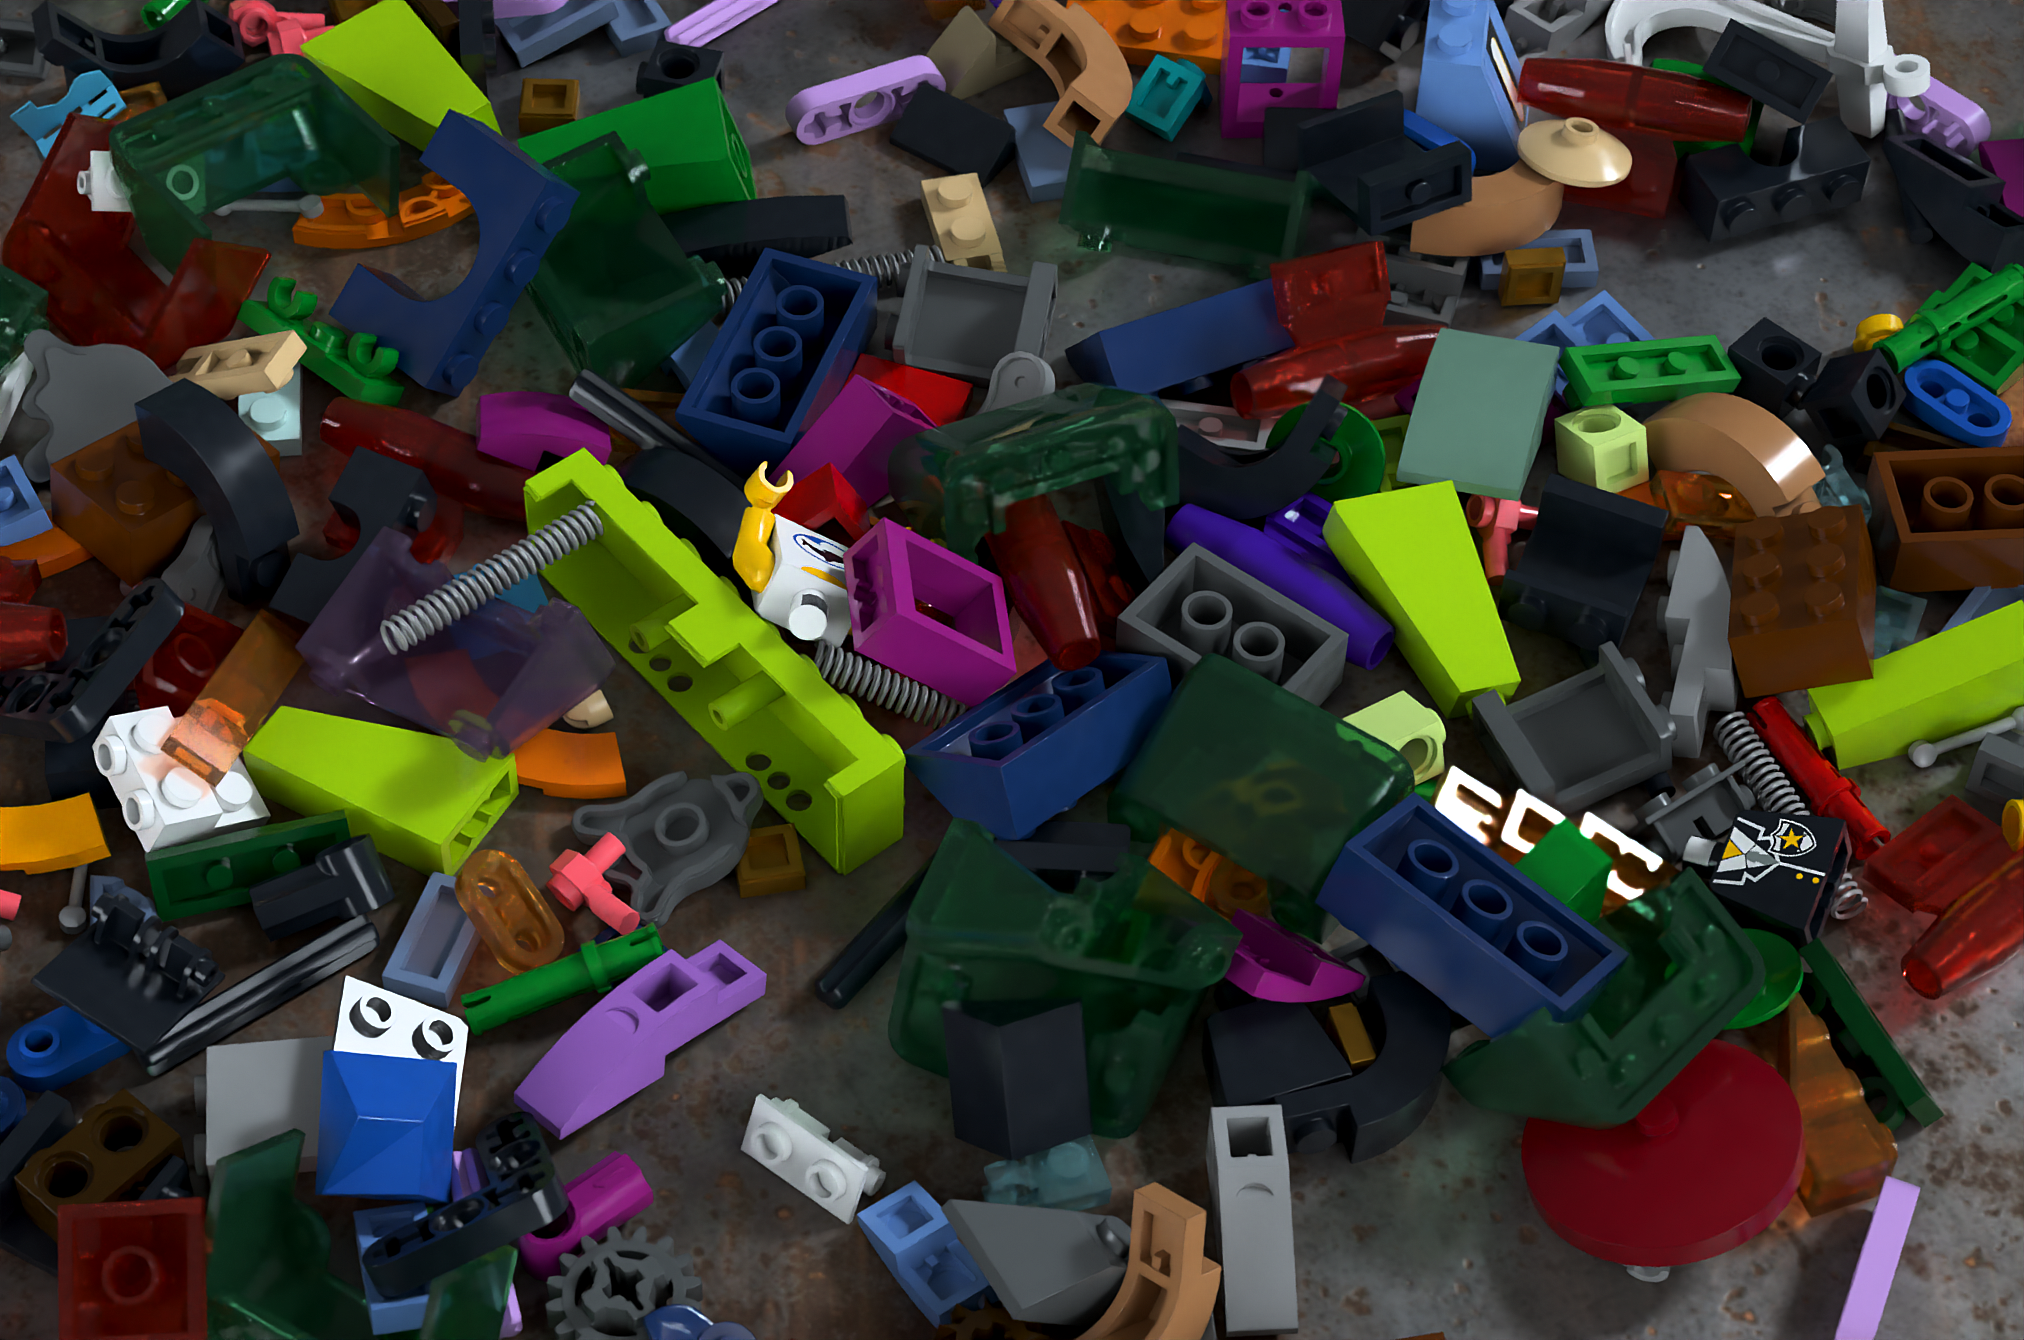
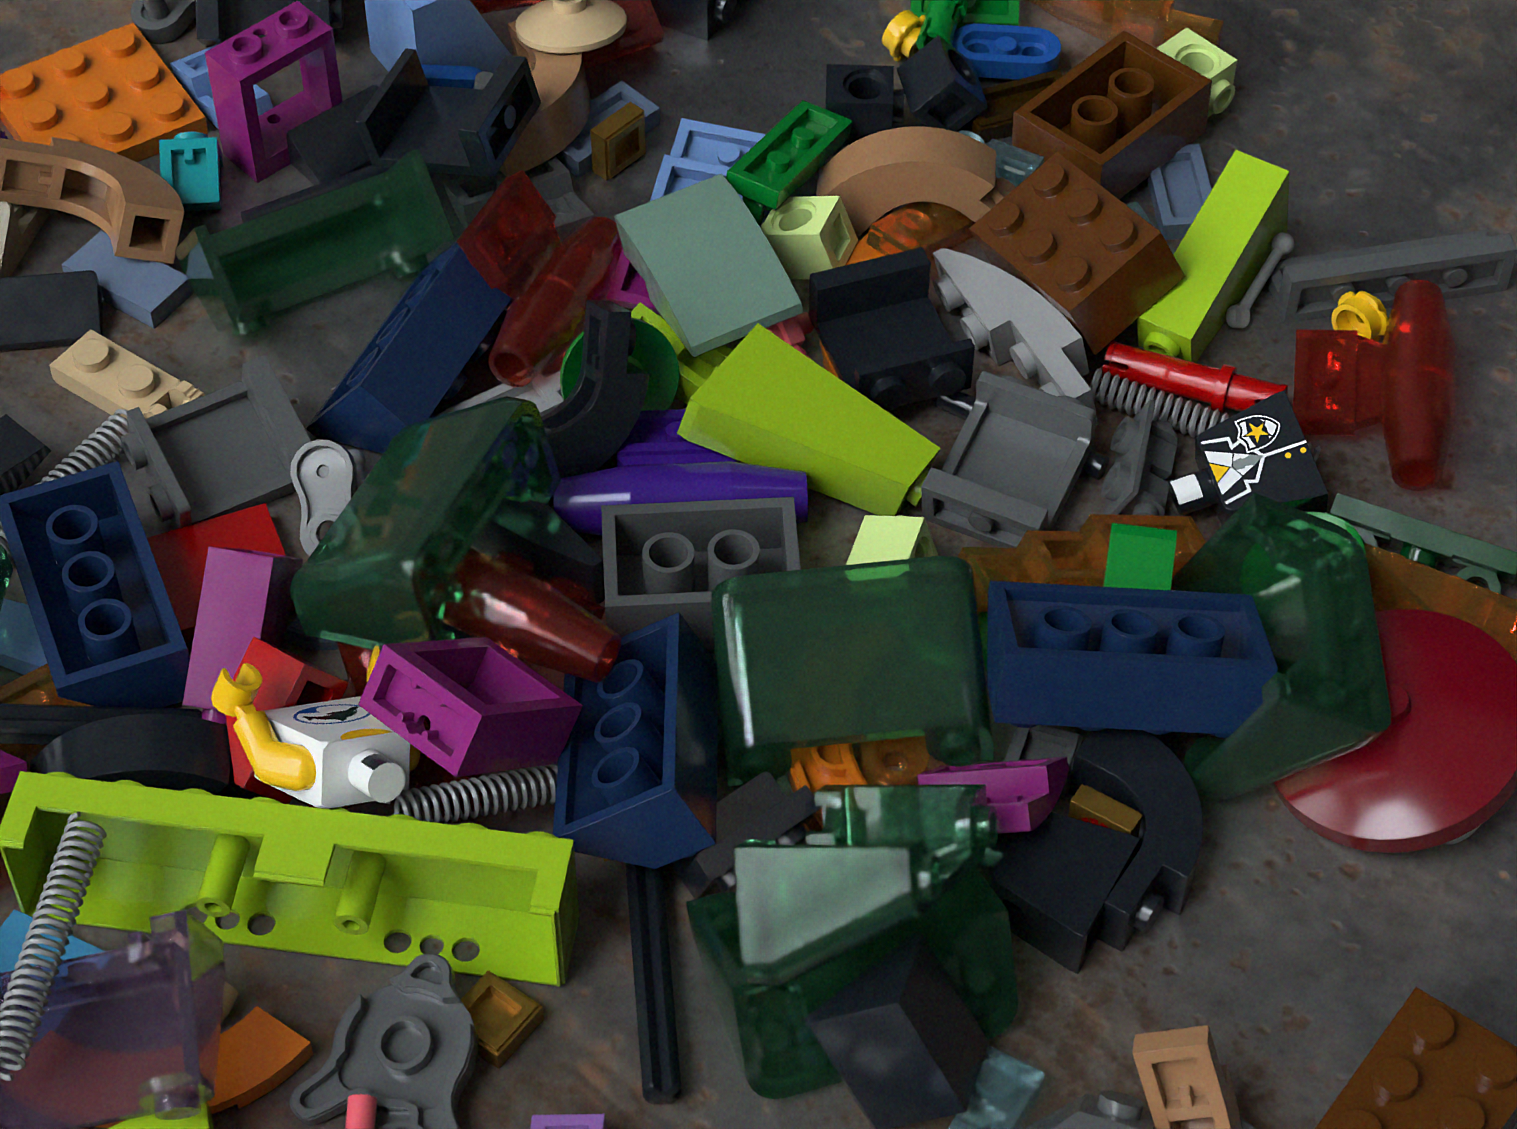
camera: 40 degrees left, 0 degrees up
light grey slope [1206,1105,1298,1337] -> none

